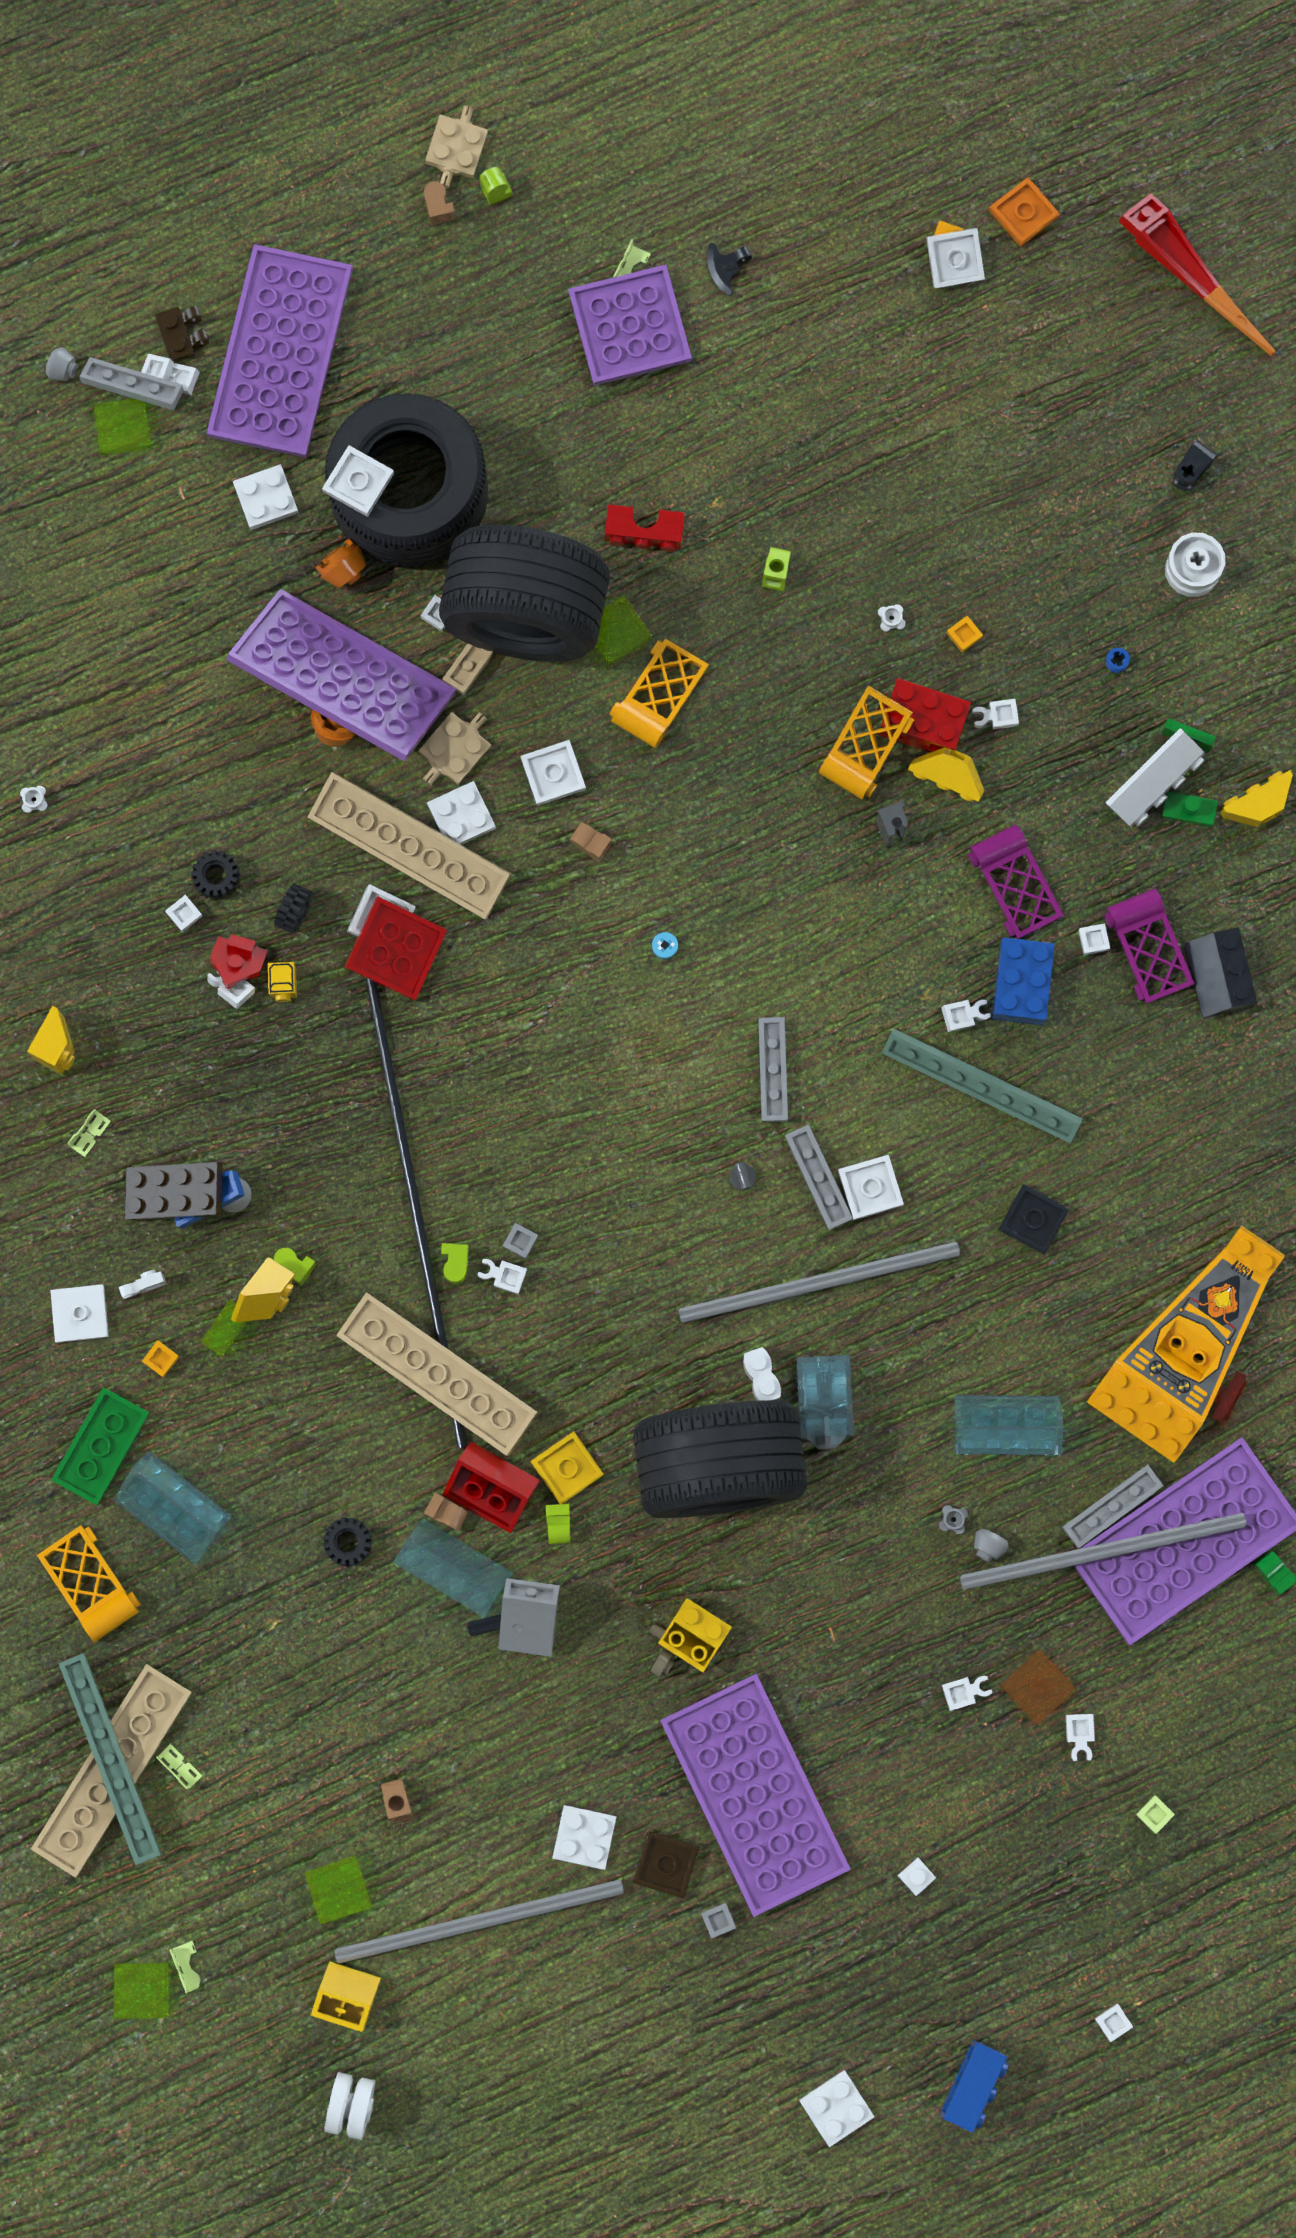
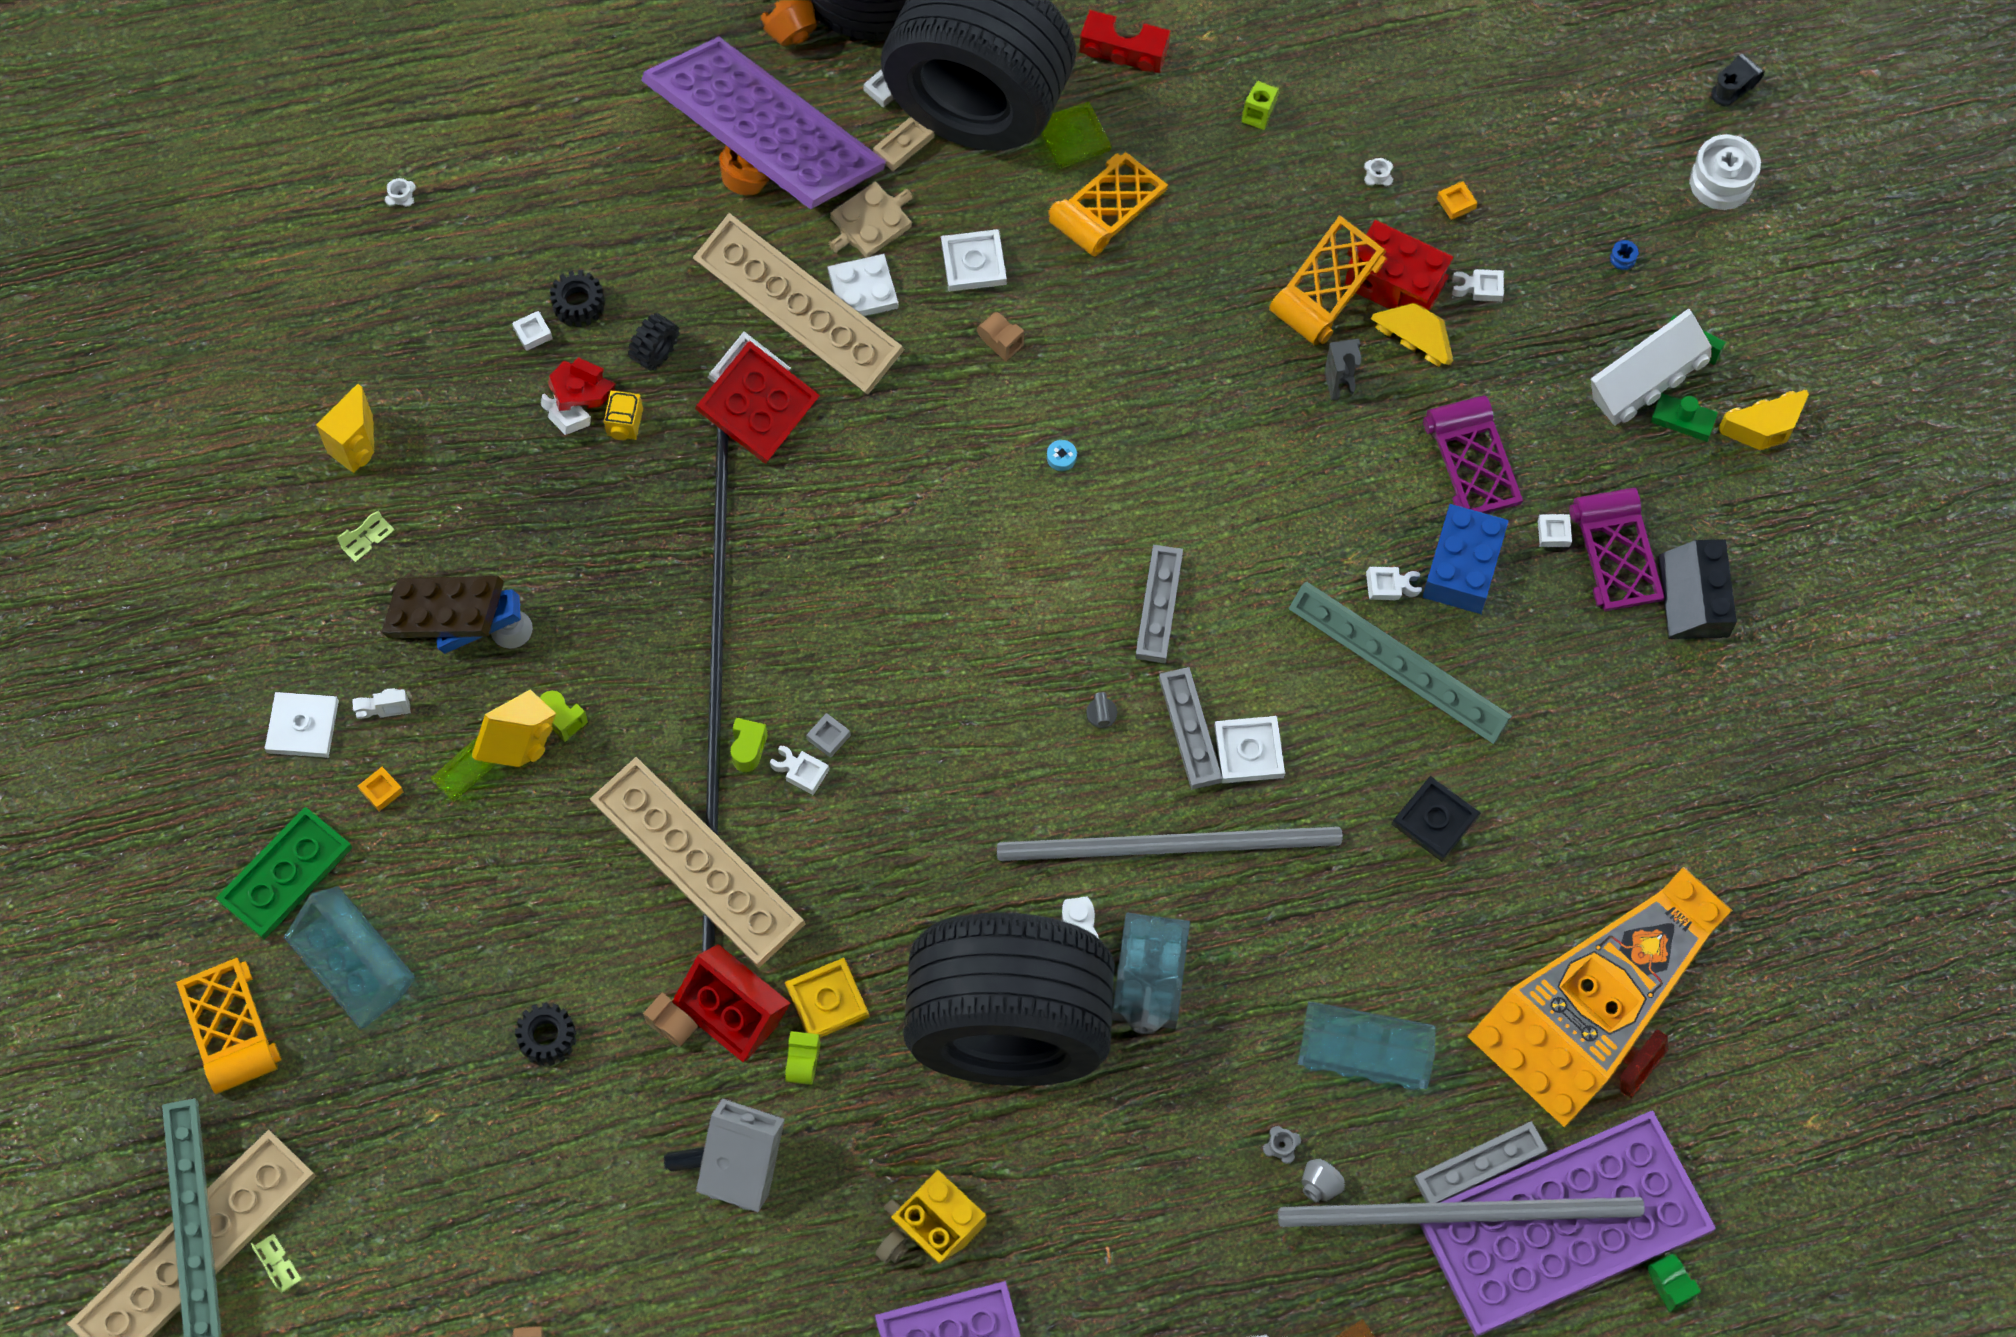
camera: 10 degrees right, 15 degrees down
clear light blue slope [393,1518,513,1618] -> none

